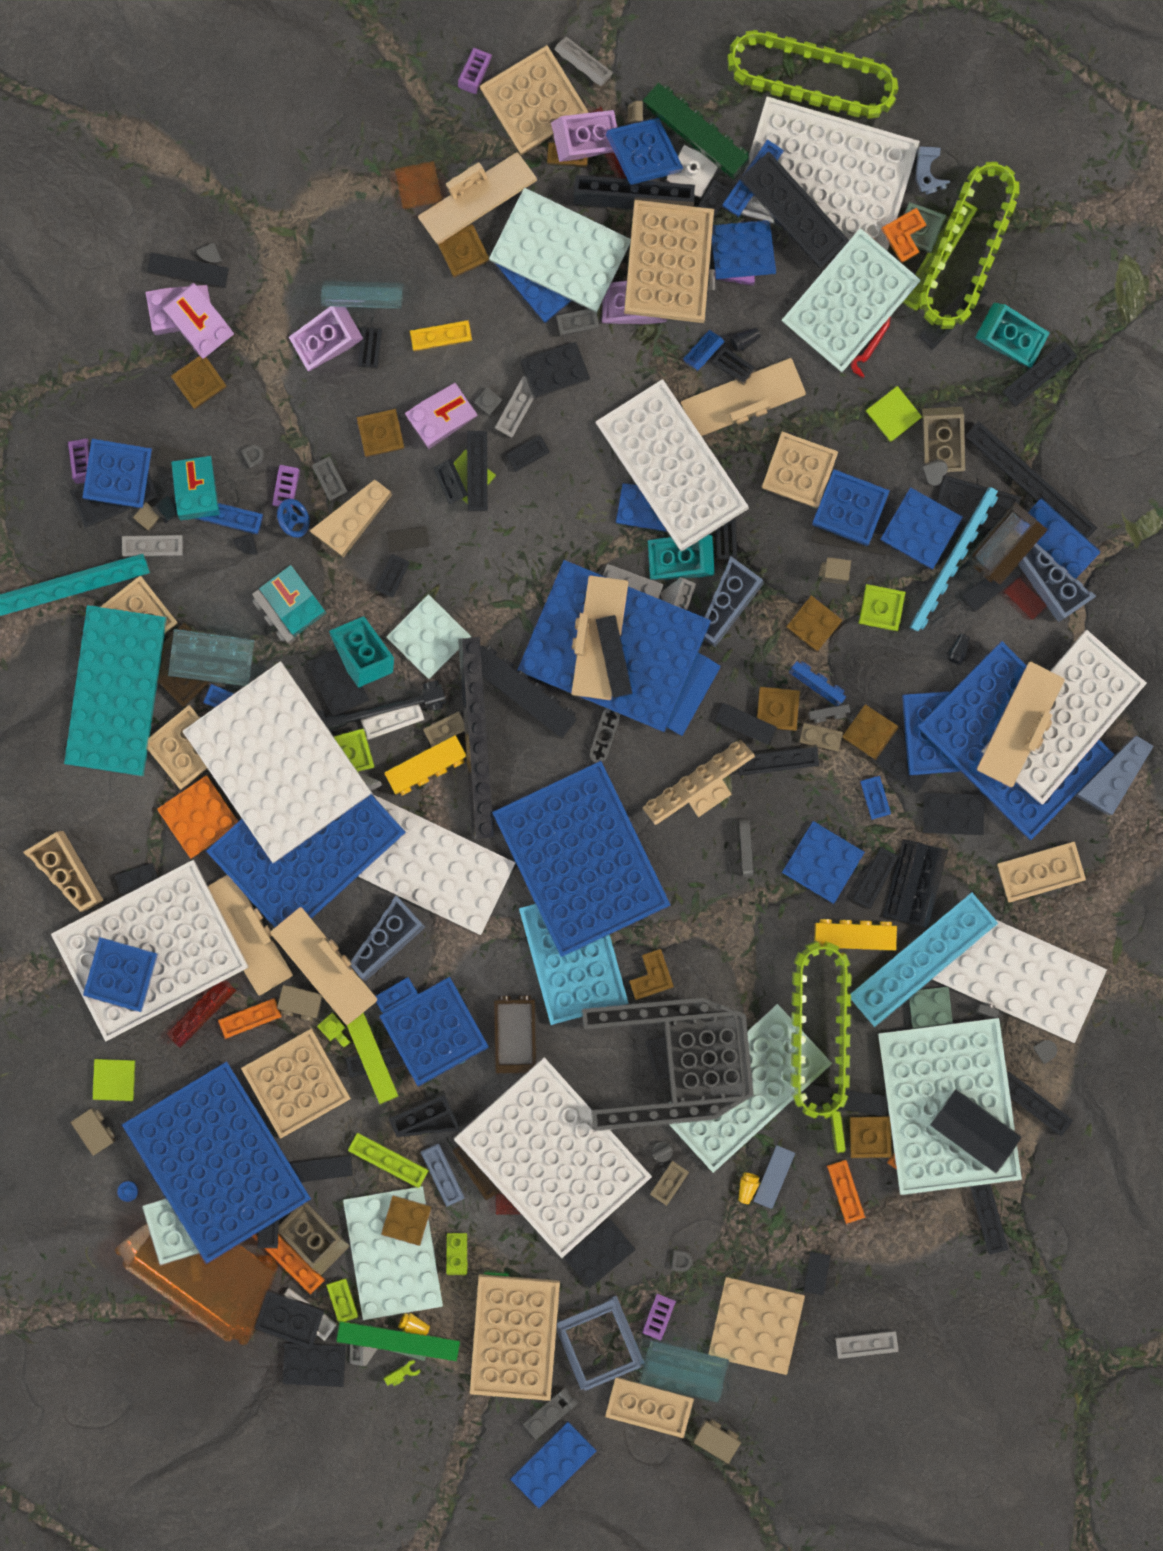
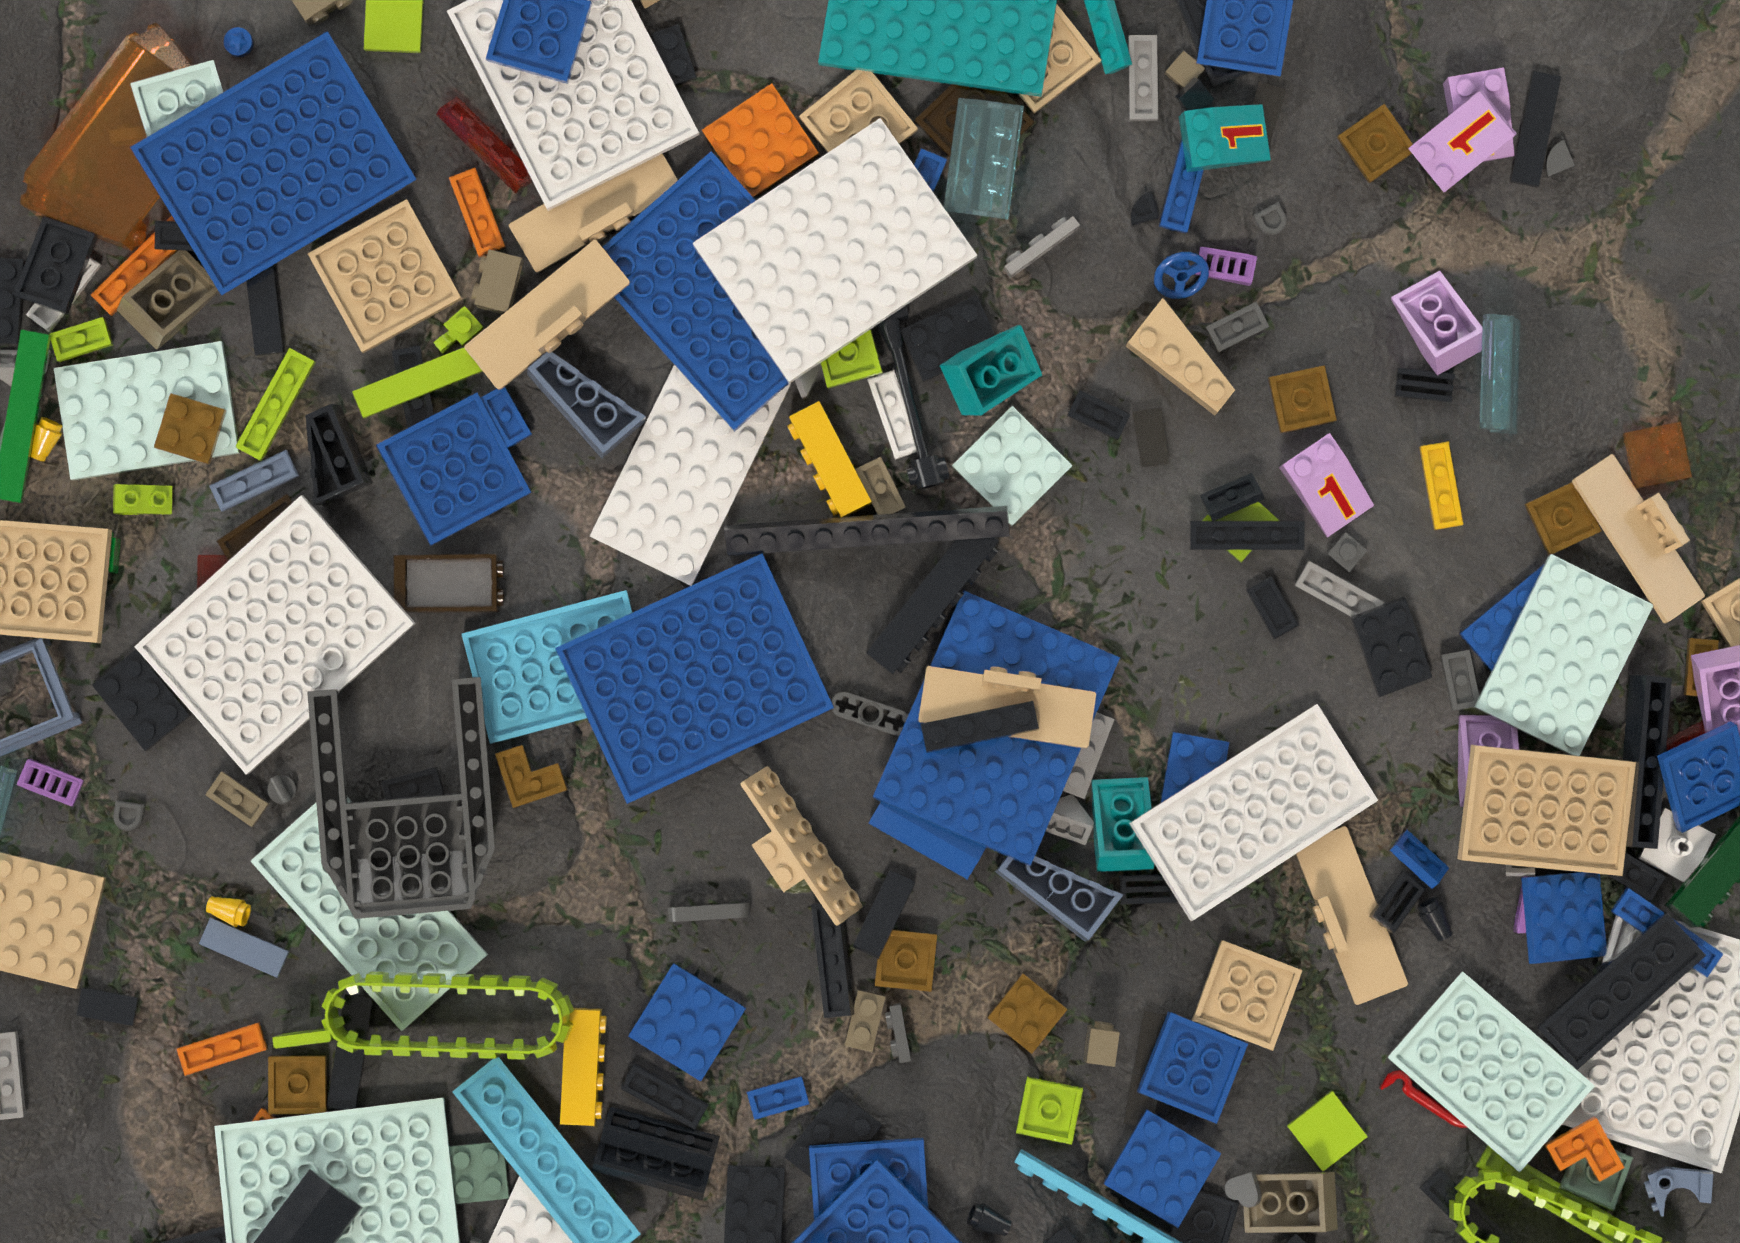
camera: 90 degrees right, 0 degrees up
teal slope [259,565,326,637] -> none
blue plate [788,661,846,706] -> none
pearl gold plate [842,705,899,760] -> none

